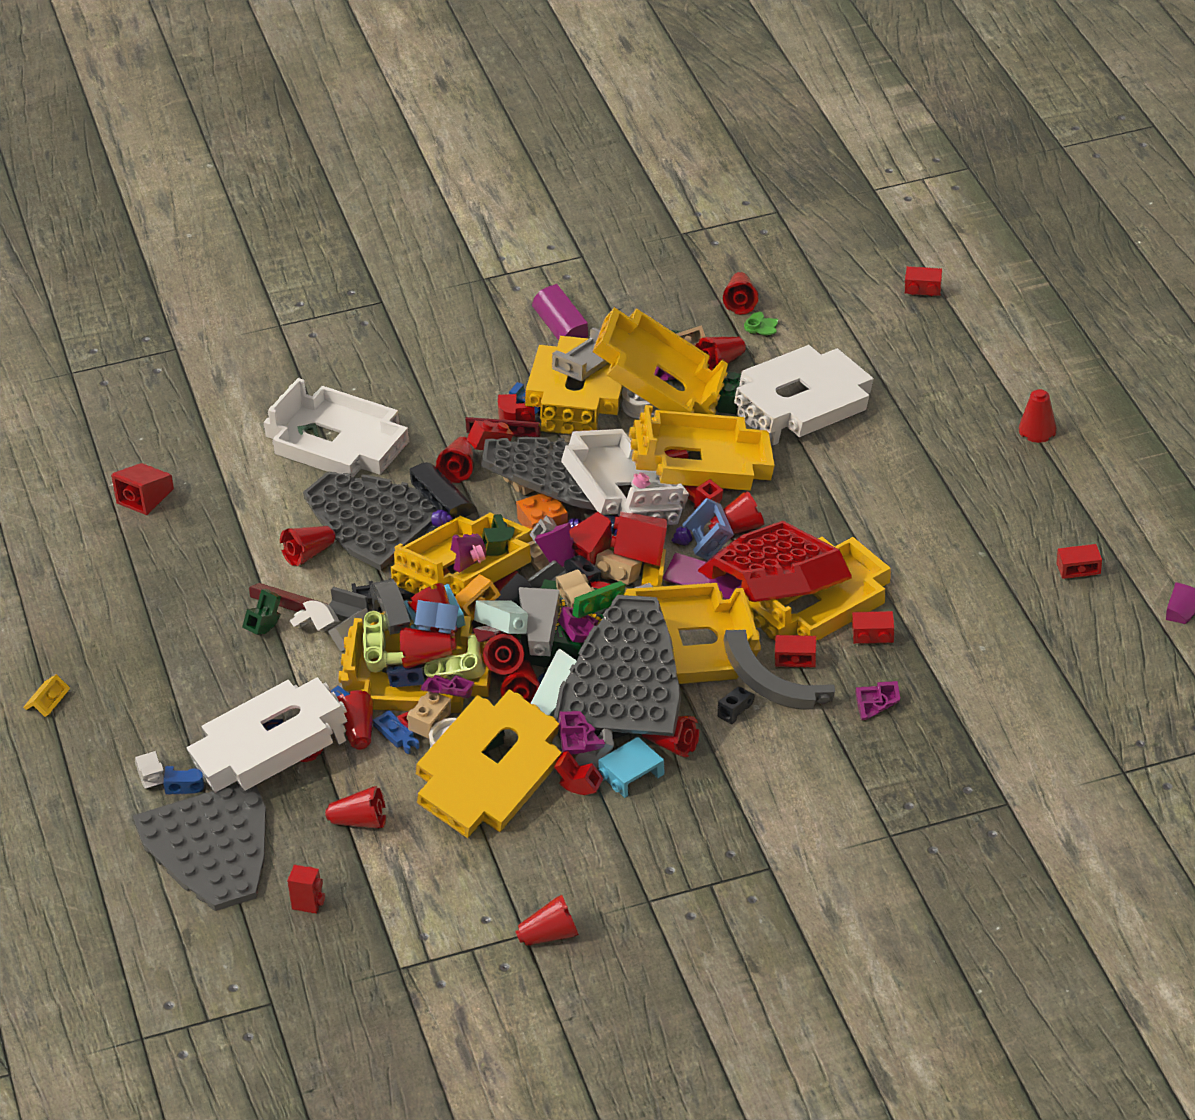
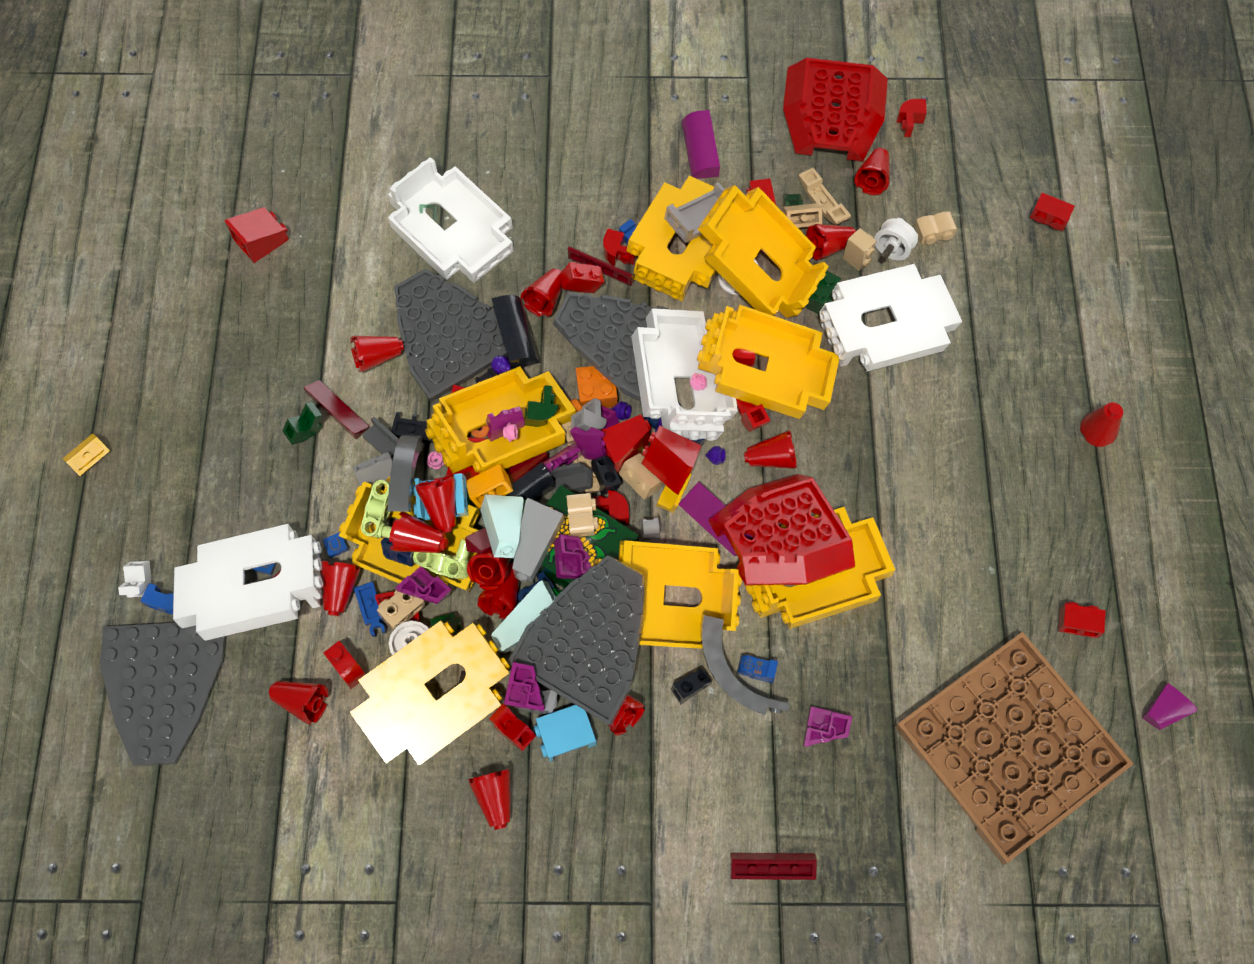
camera: 15 degrees right, 25 degrees up
red brick [287,865,325,914] -> none
white brick [290,601,340,632] -> none
medium blue brick [415,600,459,634] -> none
red cone [515,895,579,946] -> none
green plate [573,581,626,618] -> none
medium blue window [682,498,734,560] -> none
bright green plate [744,312,778,335] -> none
red brick [775,635,816,667] -> none
red brick [852,611,894,644] -> none
none -> red brick [323,640,366,689]
none -> red cone [468,769,510,830]
none -> magenta slope [543,443,582,473]
none -> dark red slope [730,853,817,880]
none -> blue leg [737,655,778,684]
none -> red wedge [783,58,888,161]
none -> tan slope [798,168,851,225]
none -> tan brick [843,228,876,271]
none -> white wheel [874,218,918,261]
none -> medium nougat plate [895,632,1134,865]
none -> red brick [896,99,927,137]
none -> tan brick [914,212,957,244]

